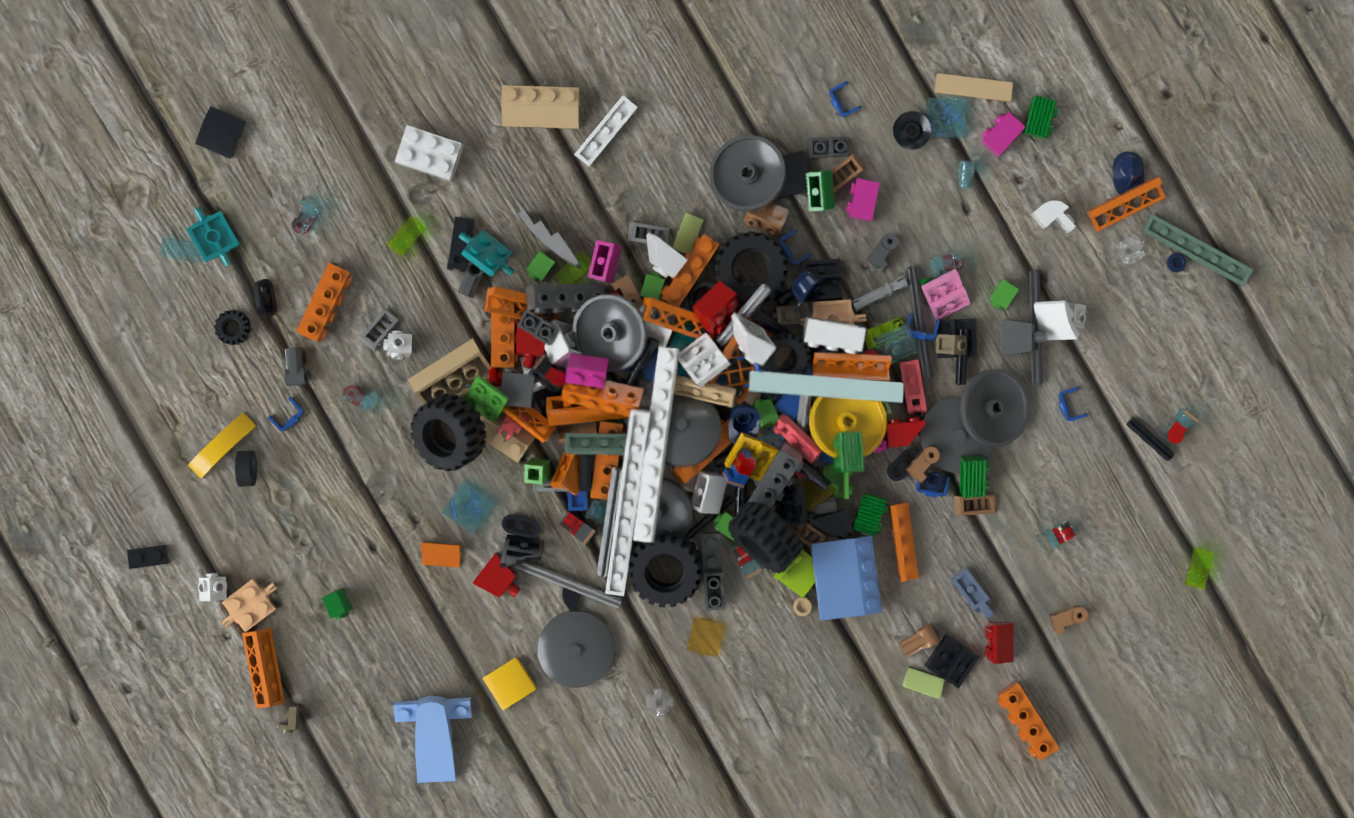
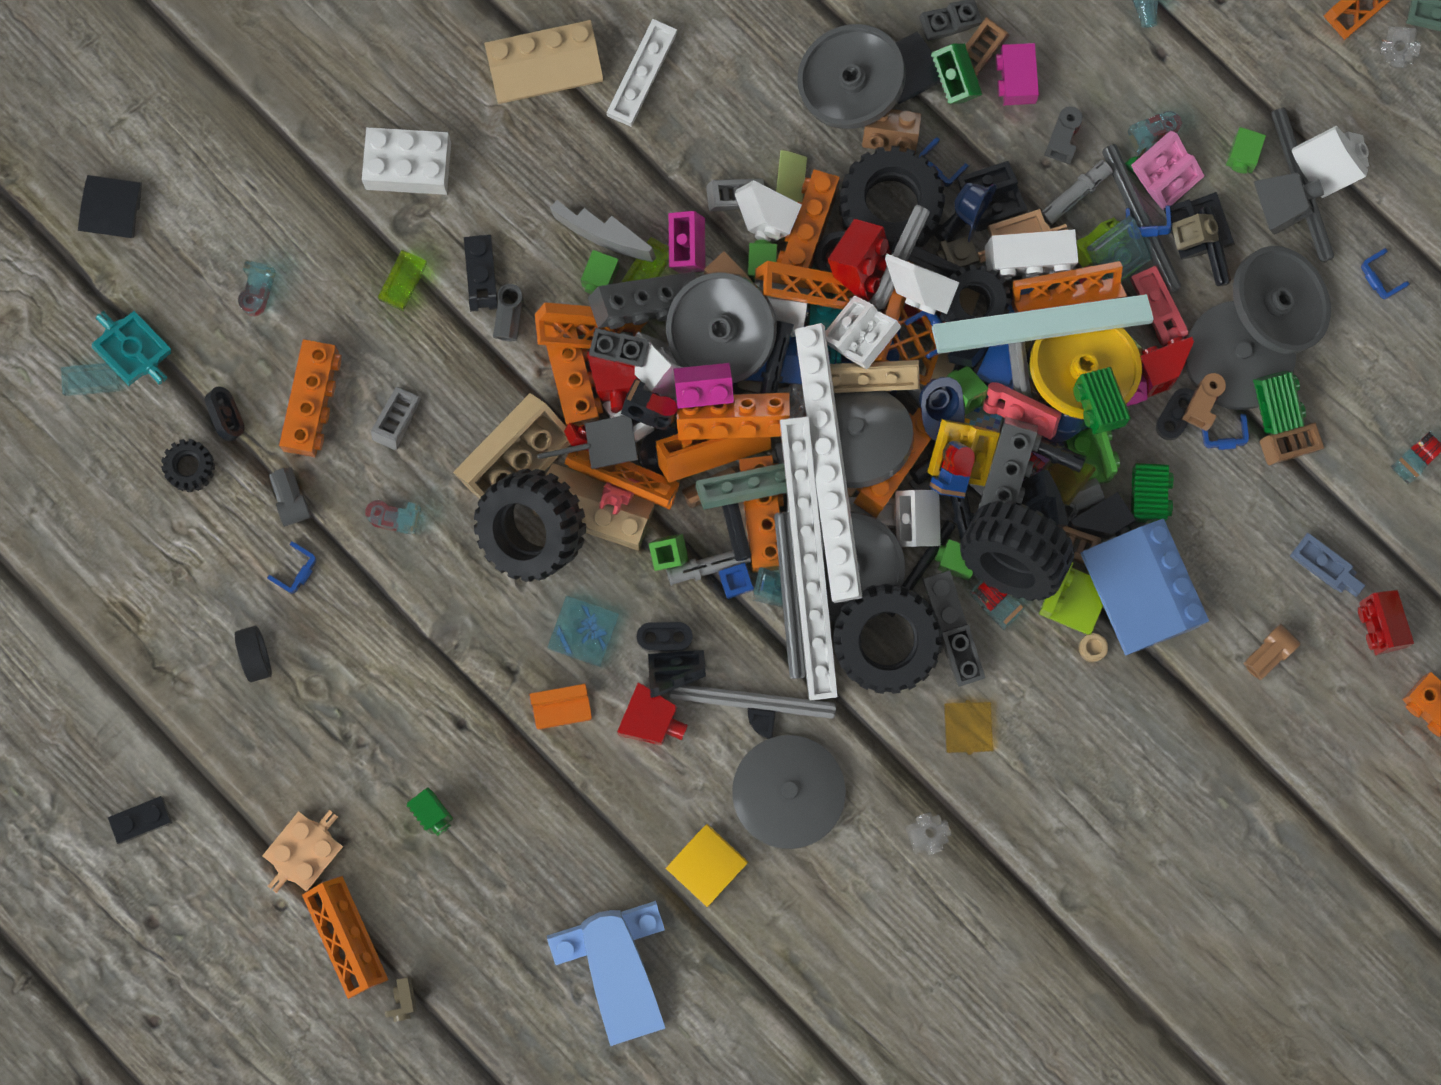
camera: 20 degrees left, 10 degrees down
yellow slope [188,412,257,479] -> none
white brick [198,573,227,601] -> none
white brick [383,331,412,360] -> none
teal plate [458,230,515,277] -> none
bright green bracket [464,375,509,423] -> none
orange panel [550,452,580,495] -> none
leg [559,511,596,545] -> none
orange fence [889,502,919,582] -> none
yellowish green slope [902,667,945,699] -> none
black slope [924,634,979,689] -> none
dark blue plate [925,472,945,491] -> none
white brick [1030,201,1076,233] -> none

